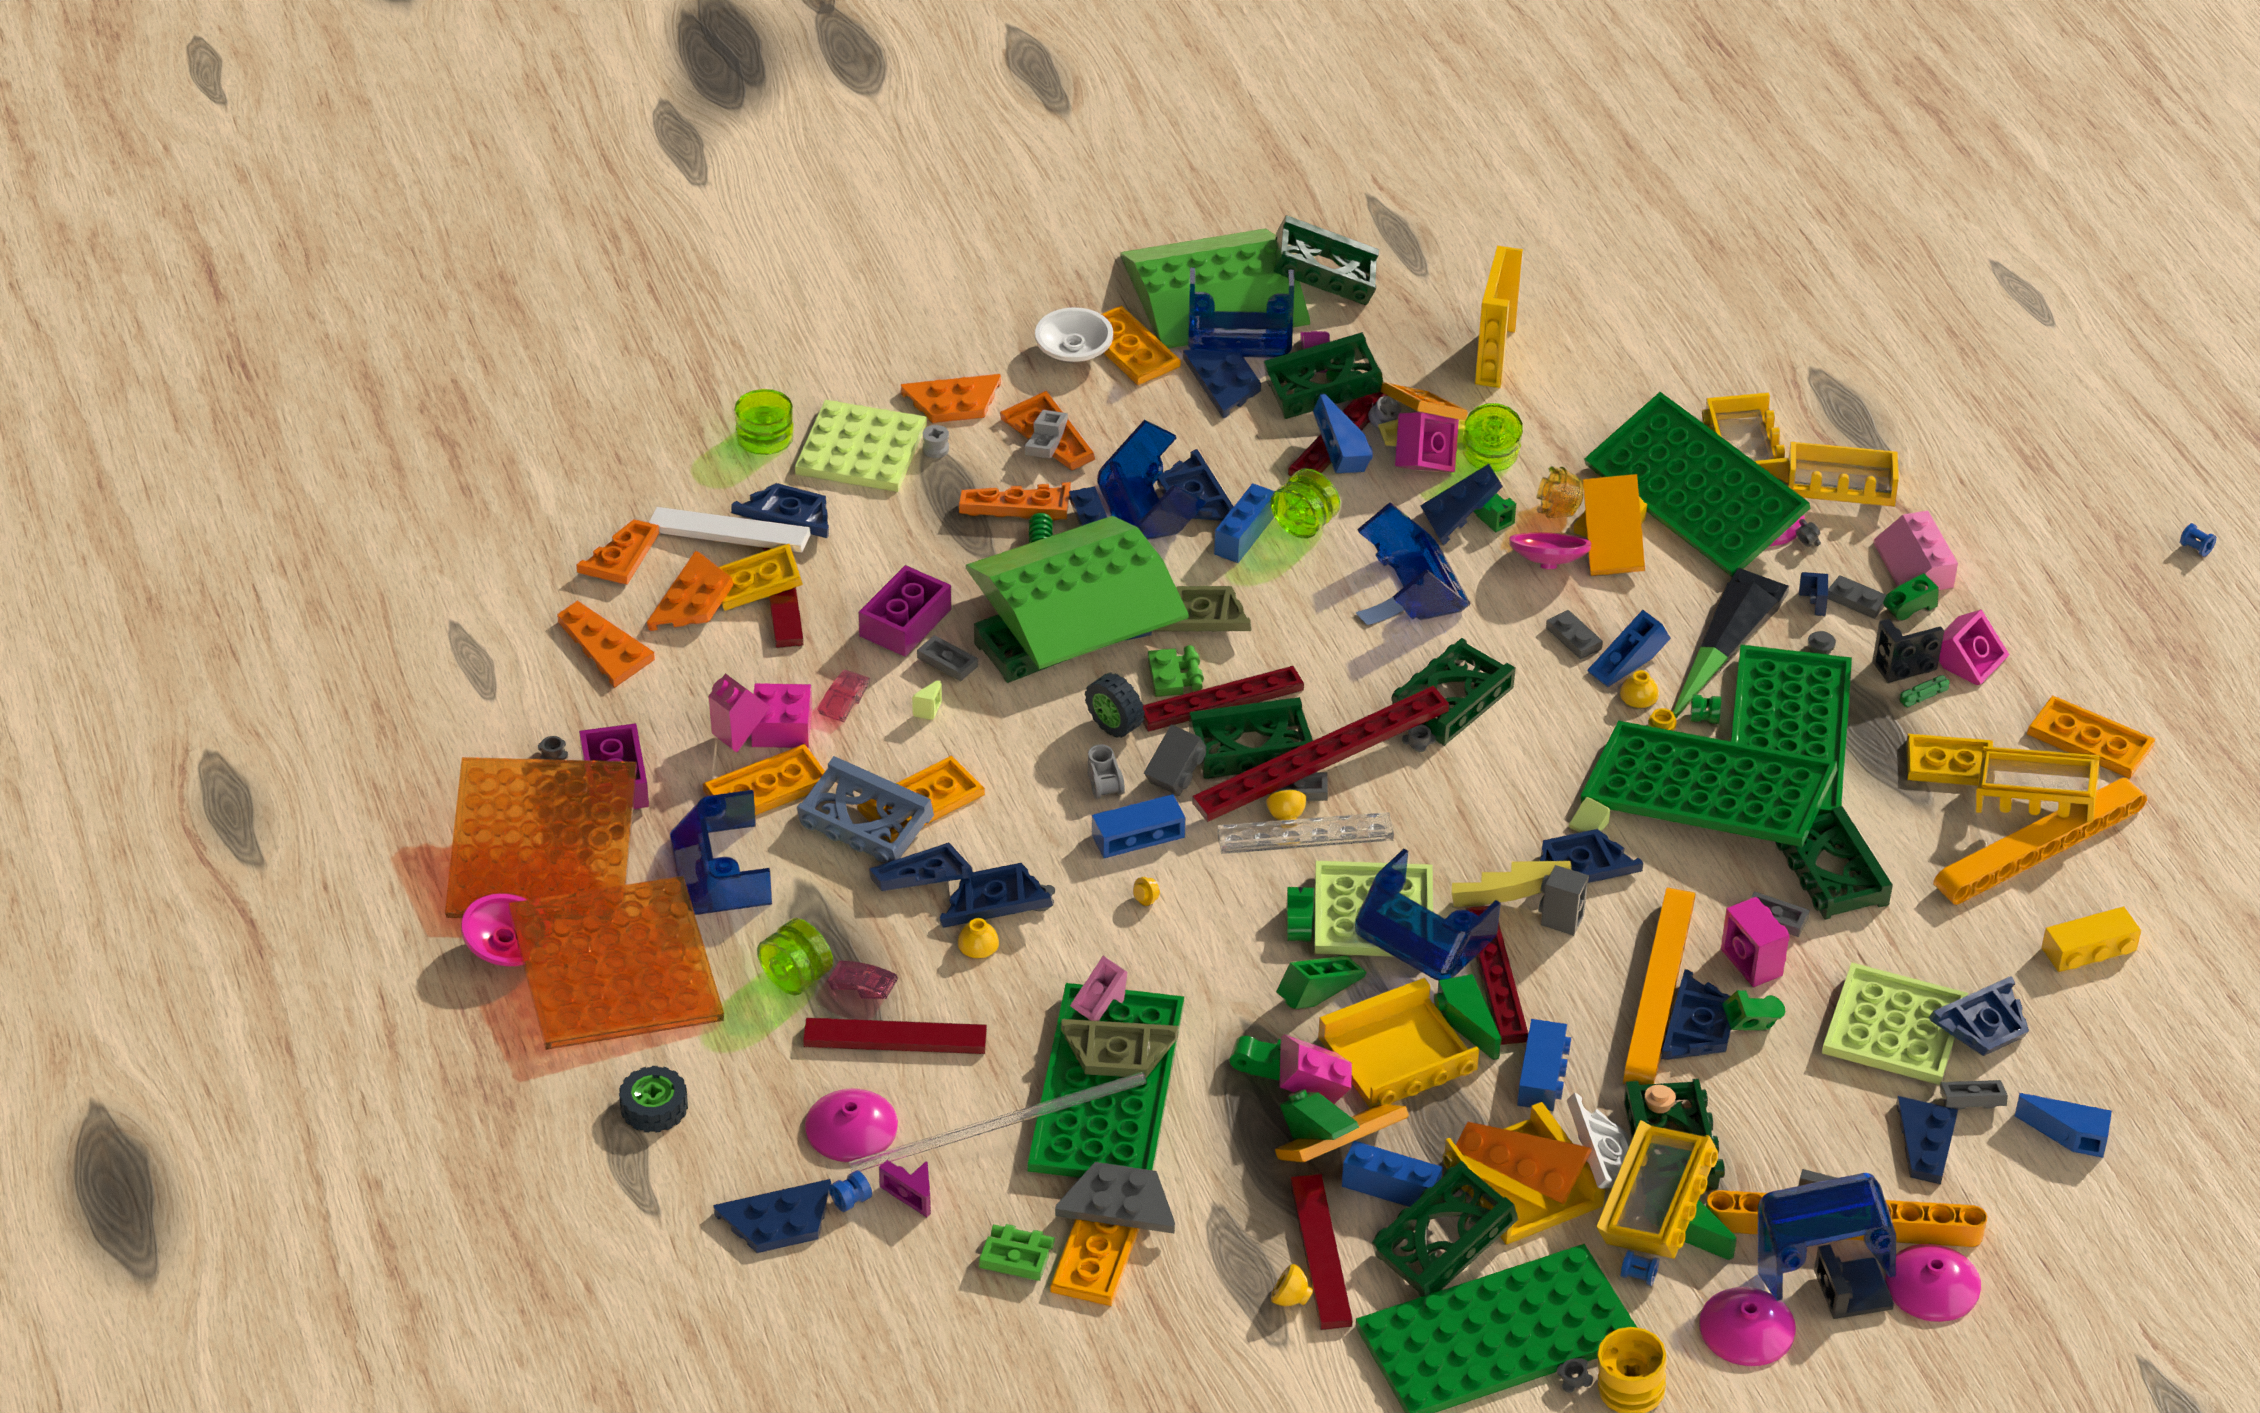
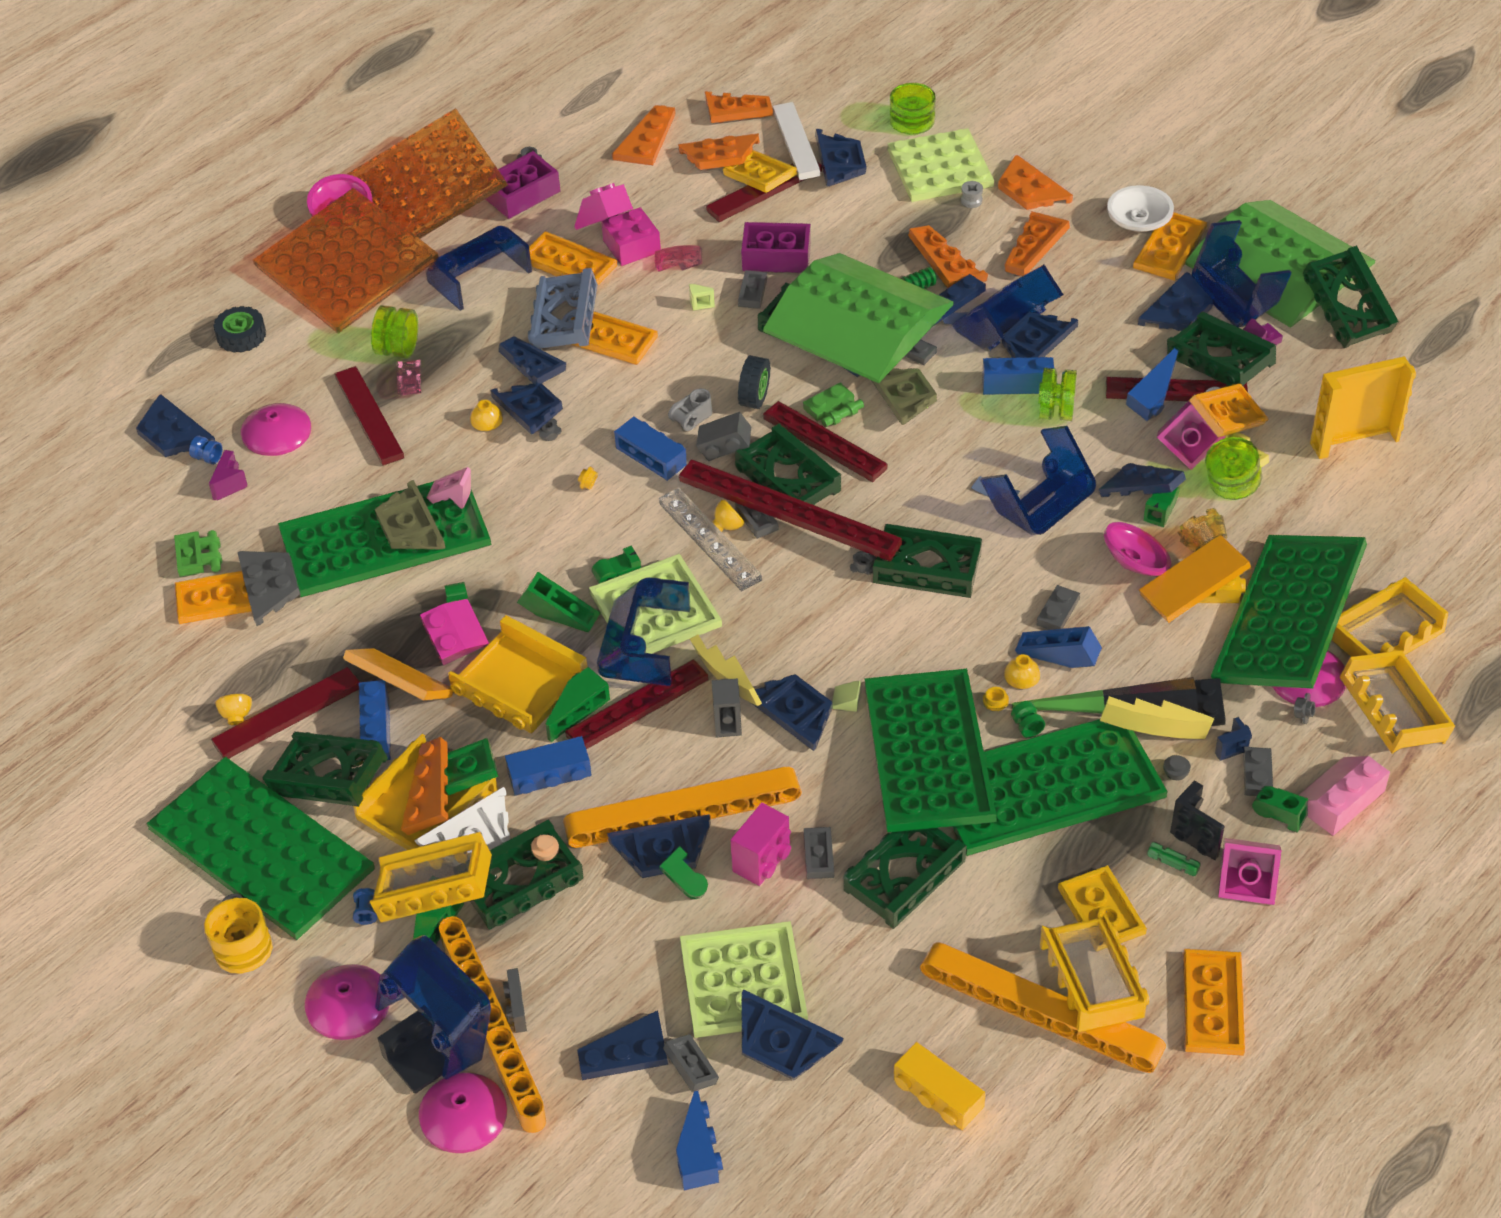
camera: 65 degrees right, 5 degrees up
clear piece [849,1072,1146,1172] -> none
light grey slope [1025,410,1068,459] -> none
green slope [1280,1089,1359,1140] -> none
none -> green tile [444,738,499,796]
none -> light yellow slope [1100,696,1214,739]

